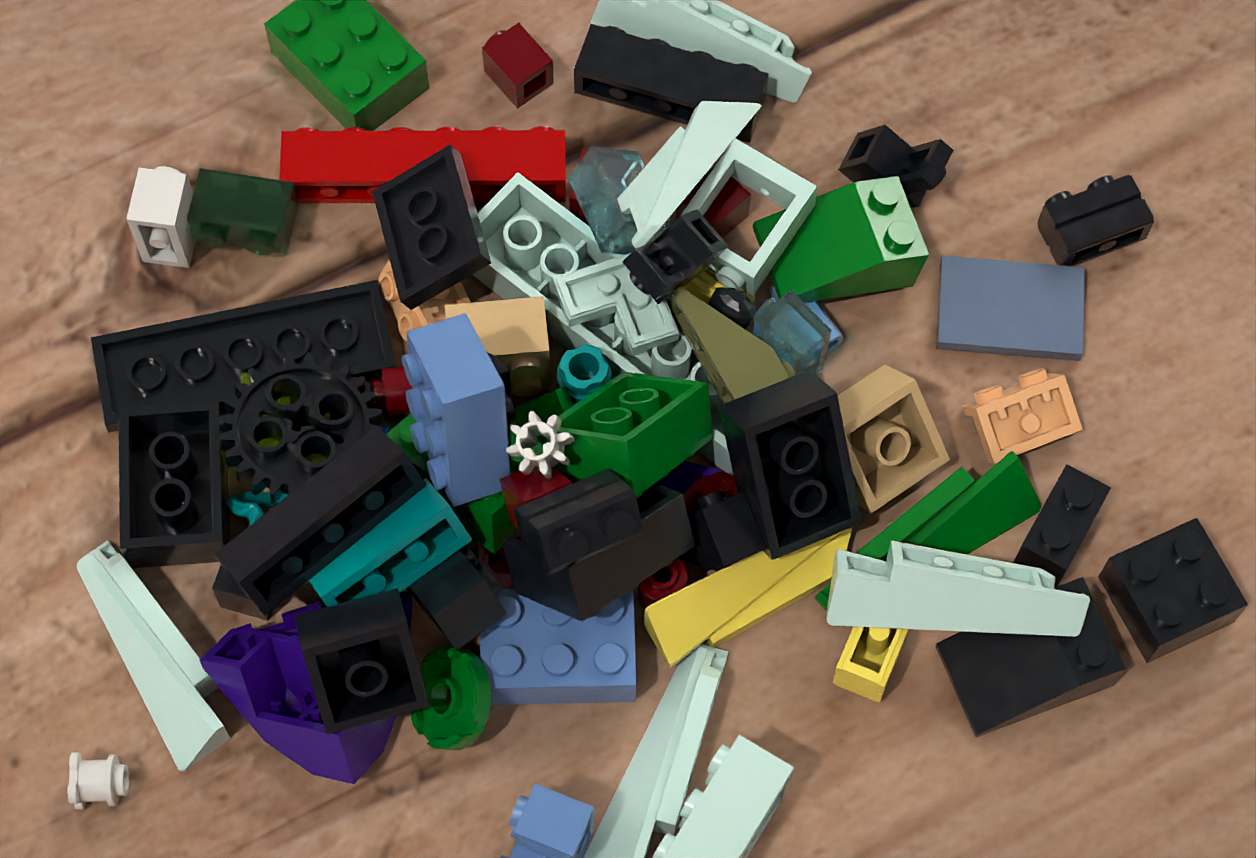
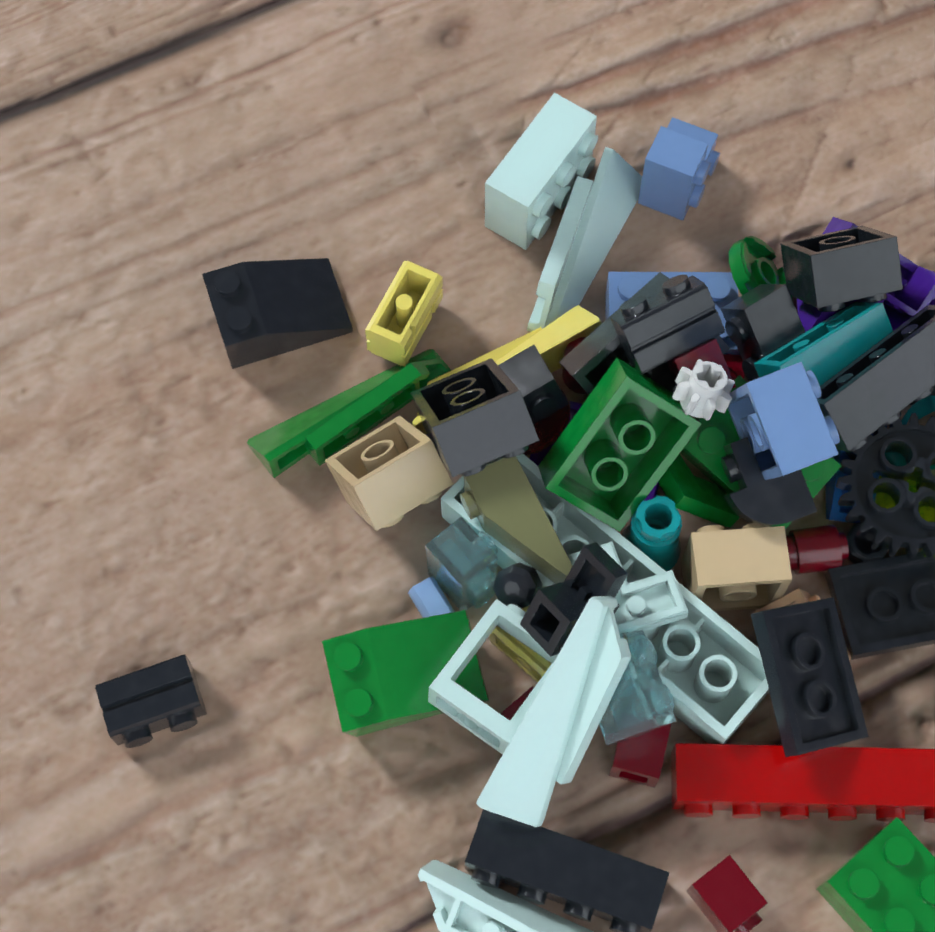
camera: 175 degrees left, 0 degrees up
light aqua wedge [826,541,1090,637] -> none
black brick [838,125,954,208] -> none
sand blue tile [936,256,1085,361] -> none
light nougat bracket [962,368,1083,464] -> none
black brick [1013,464,1111,587] -> none
black brick [1098,518,1248,663] -> none

